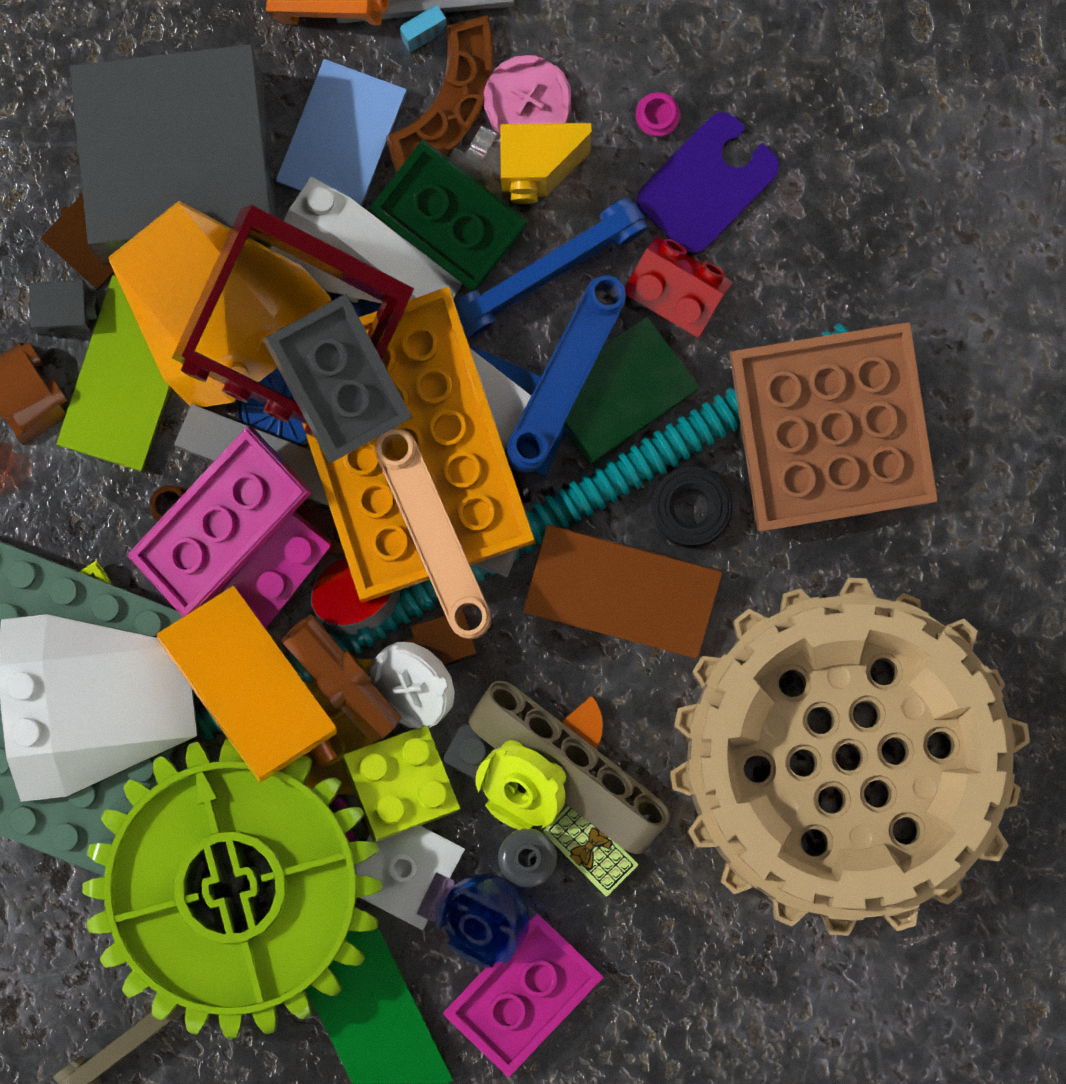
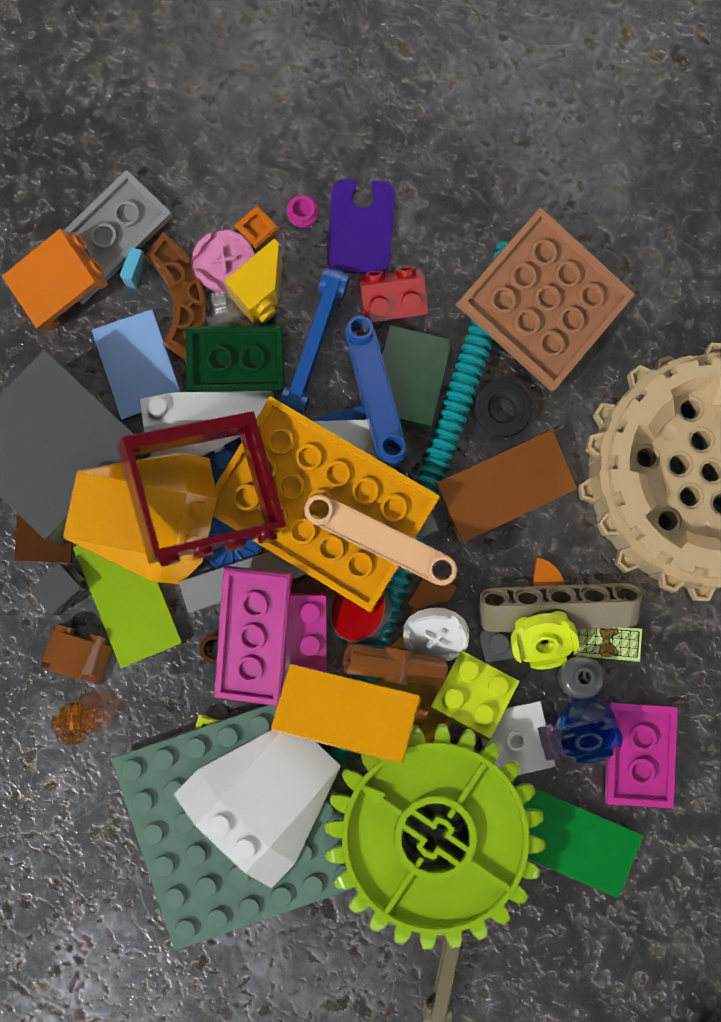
camera: 45 degrees left, 0 degrees up
dark grey plate [262,294,412,463] -> none
none -> orange tile [234,205,279,252]

